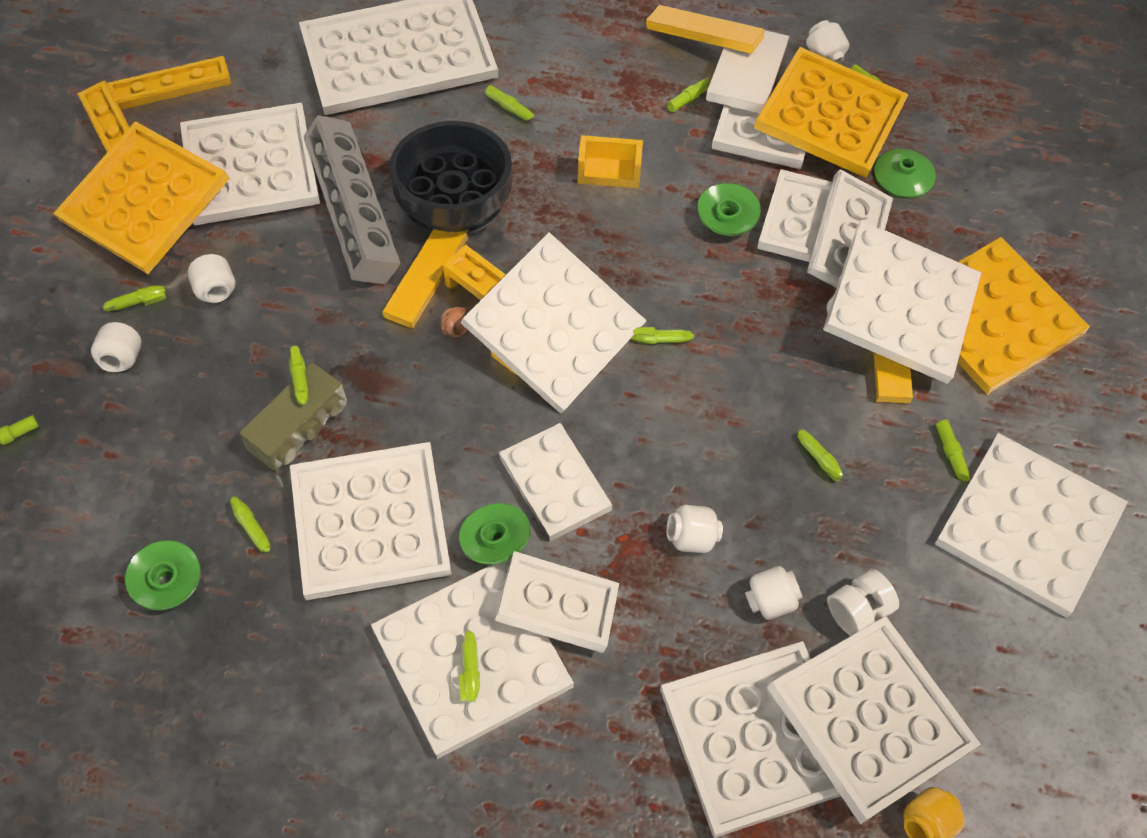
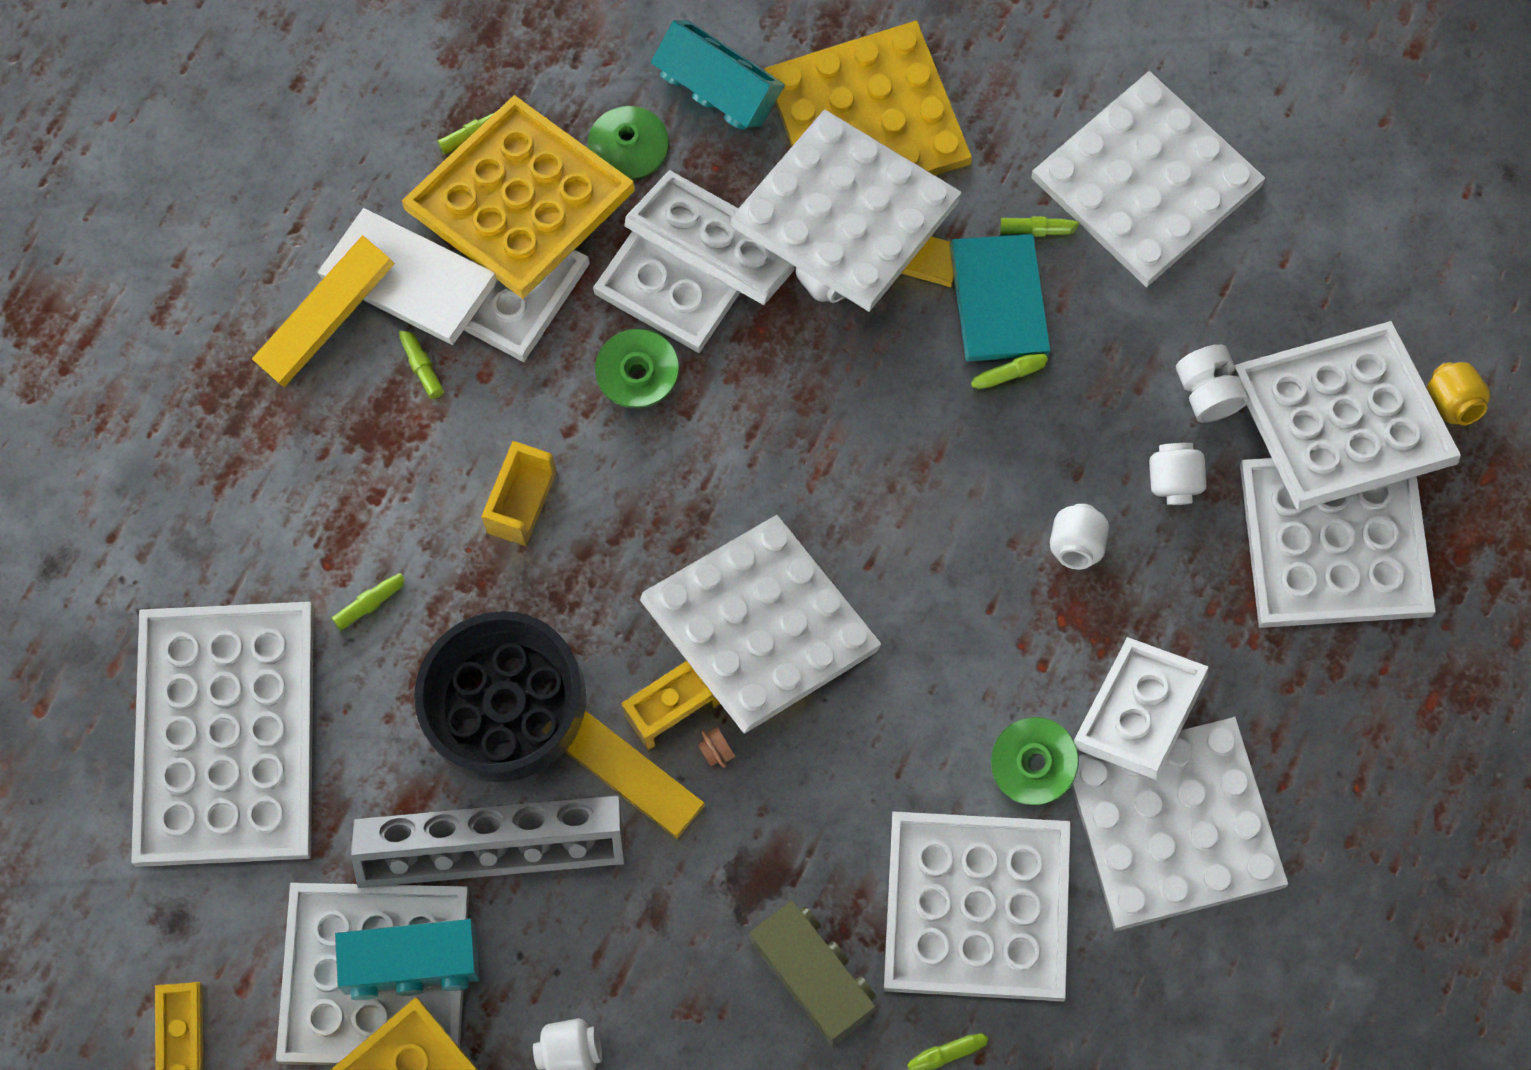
camera: 70 degrees left, 10 degrees up
lime piece [289,346,309,405] -> none
lime piece [459,630,480,702] -> none
white plate [499,423,612,542] -> none
lime piece [631,327,694,344] -> none
white head [806,20,850,64] -> none
none -> teal brick [335,919,480,1000]
none -> teal brick [650,20,785,130]
none -> teal tile [949,234,1050,362]

